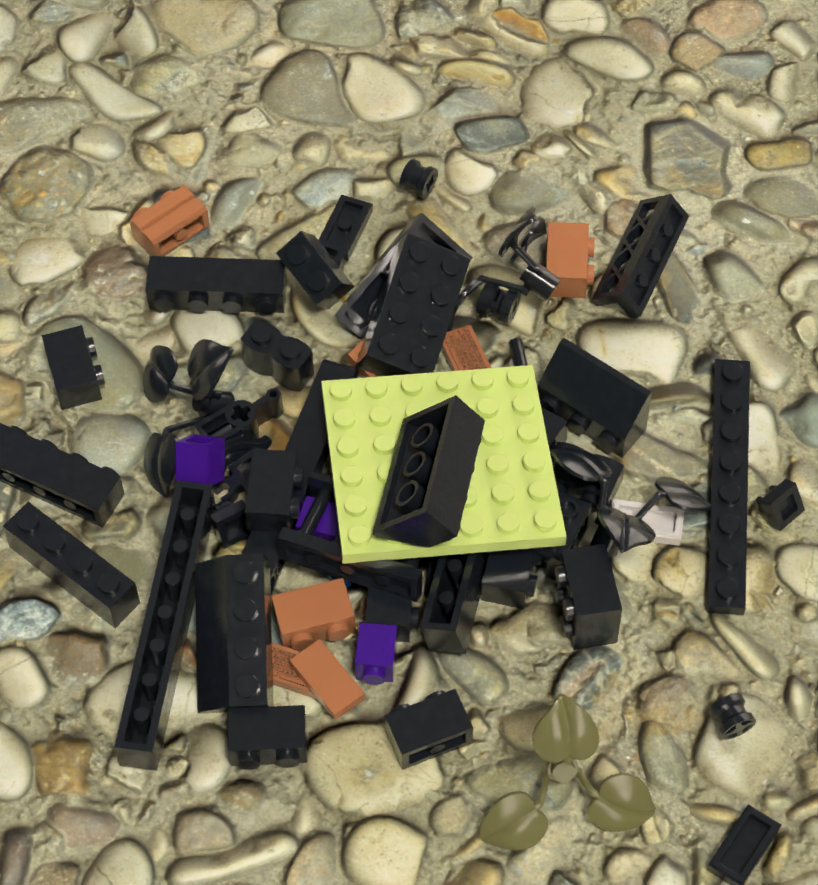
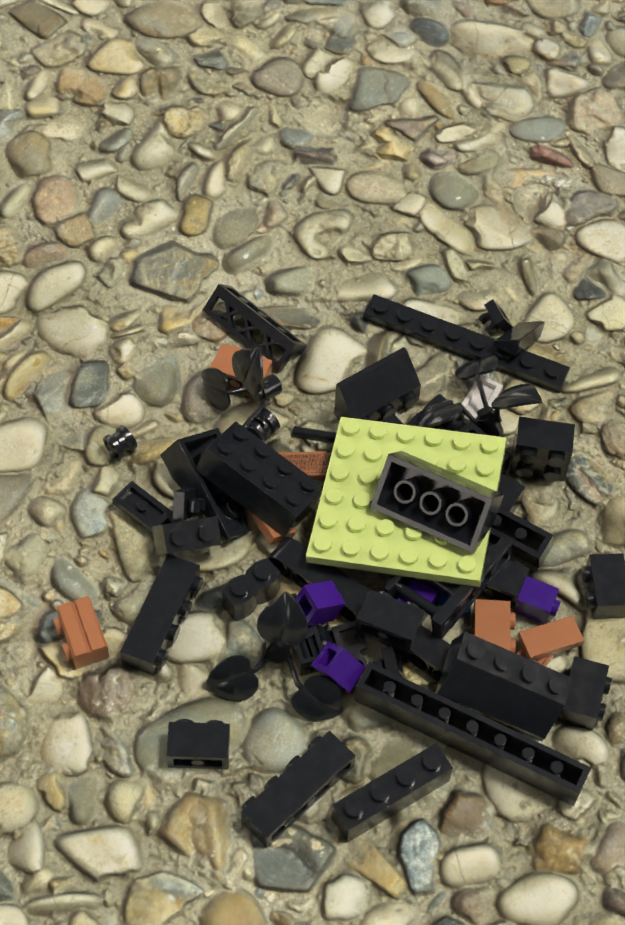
camera: 75 degrees left, 0 degrees up
none -> black tile [173,488,206,521]
none -> dark purple brick [295,580,346,626]
none -> black slope [493,321,545,356]

